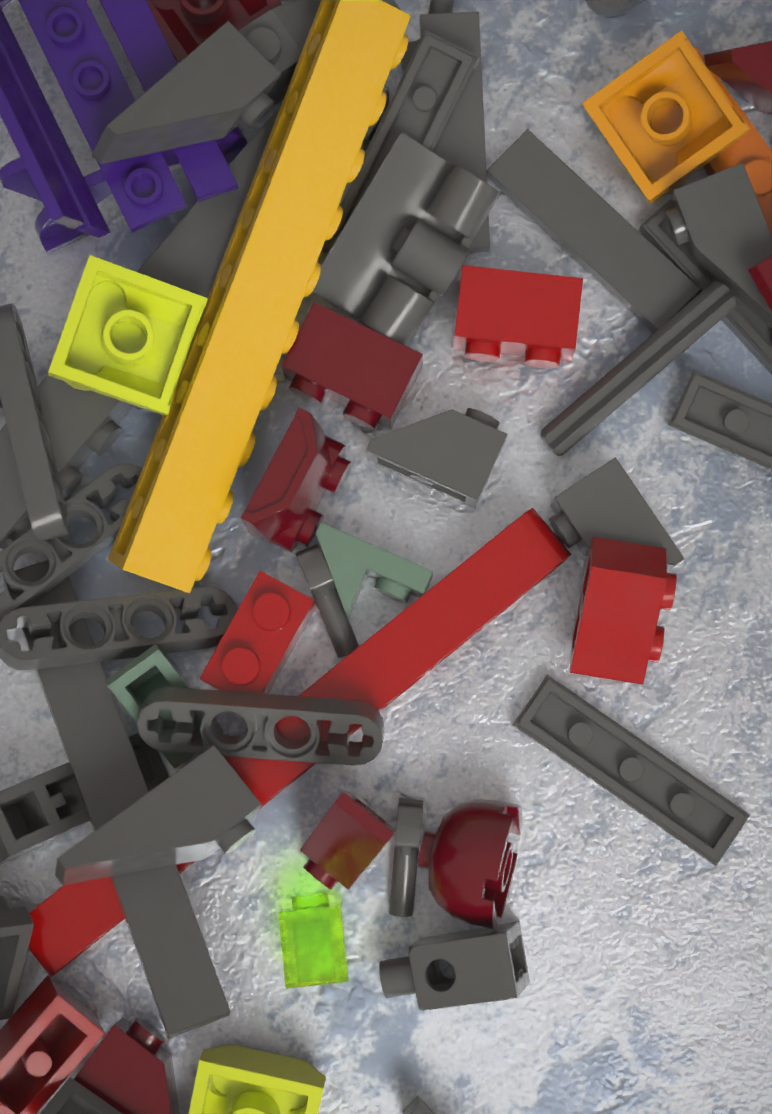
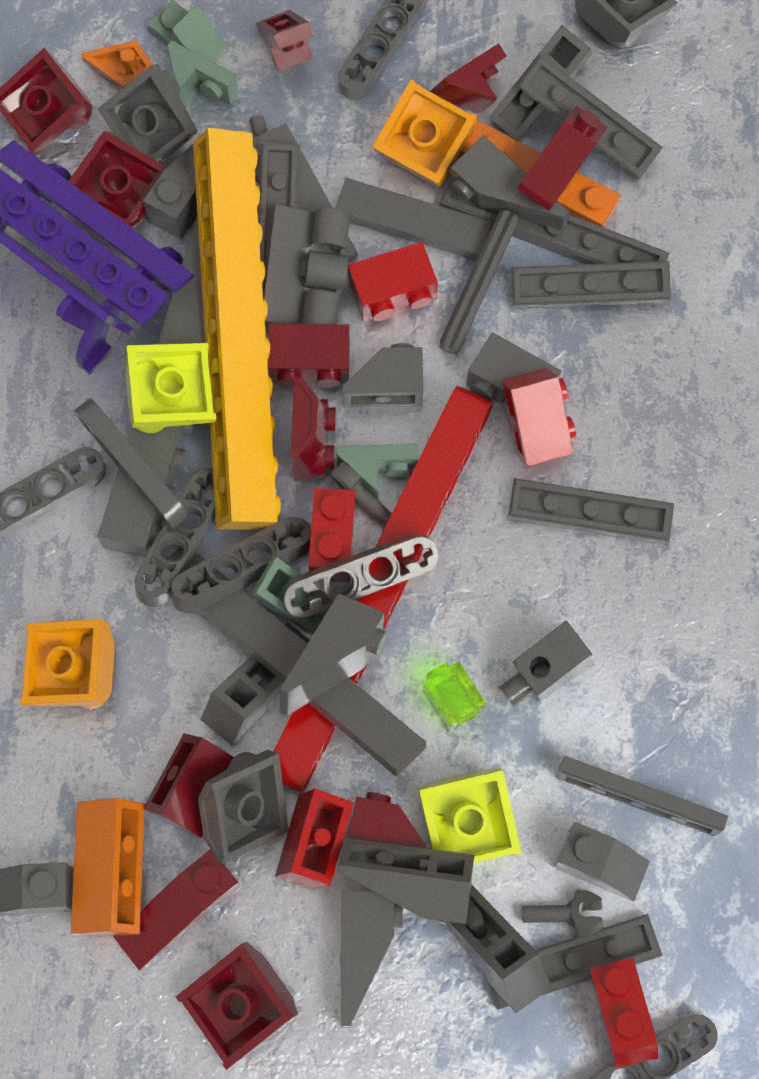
camera: 30 degrees left, 10 degrees down
dark grey slope [91,21,281,164] -> none
dark red slope [300,791,396,890] -> none
dark grey bar [389,798,423,917] -> none
dark red cylinder [418,799,522,930] -> none

